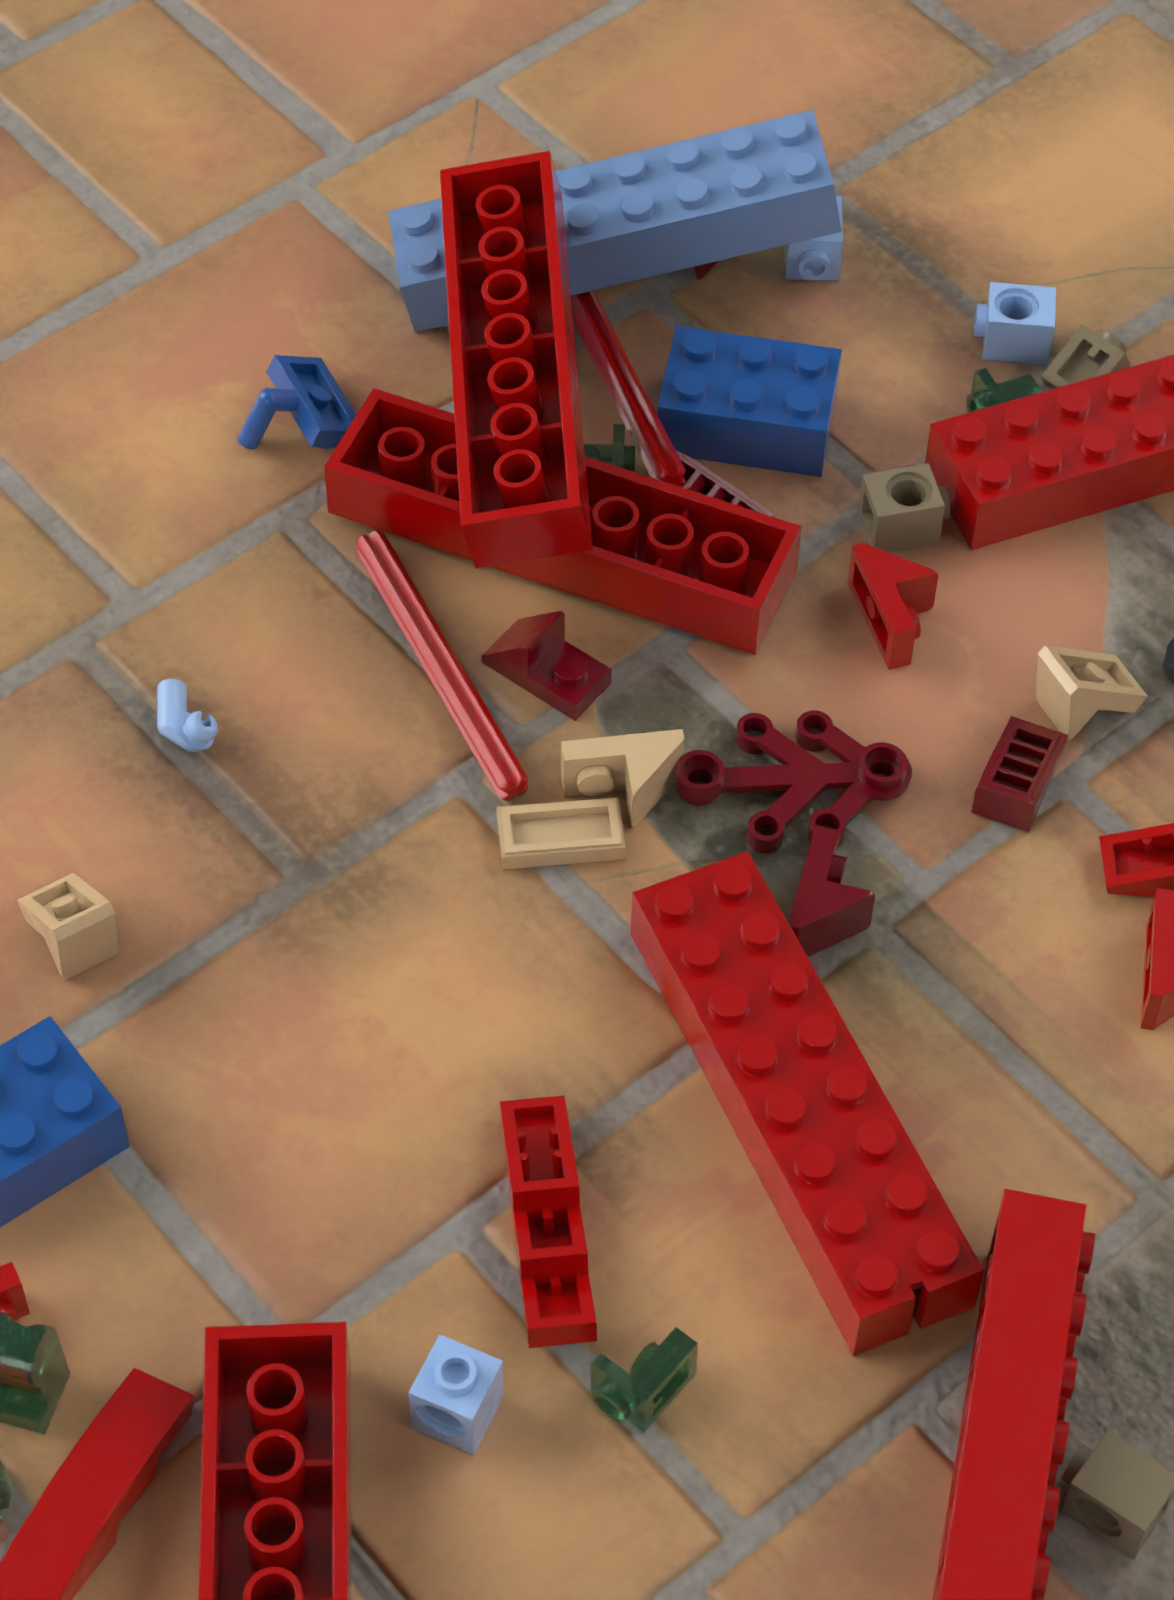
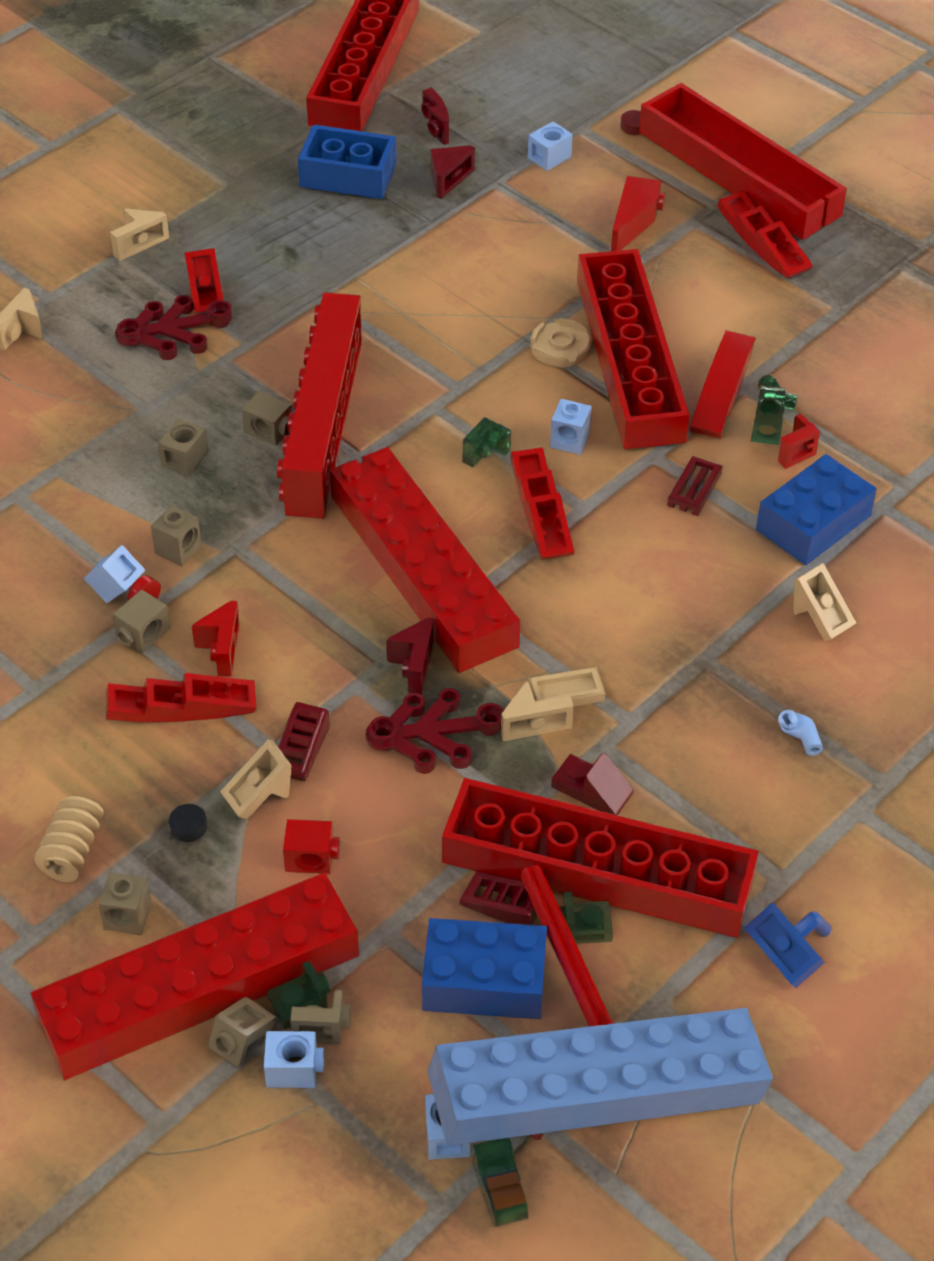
camera: 175 degrees right, 5 degrees down
axle [356,530,528,801] -> none
red brick [440,151,593,568] -> none
red slope [847,543,939,670] -> none
dark tan brick [858,463,950,552] -> none
none -> red brick [283,819,340,874]
none -> dark tan bracket [290,989,351,1044]
none -> dark red tile [667,456,723,516]

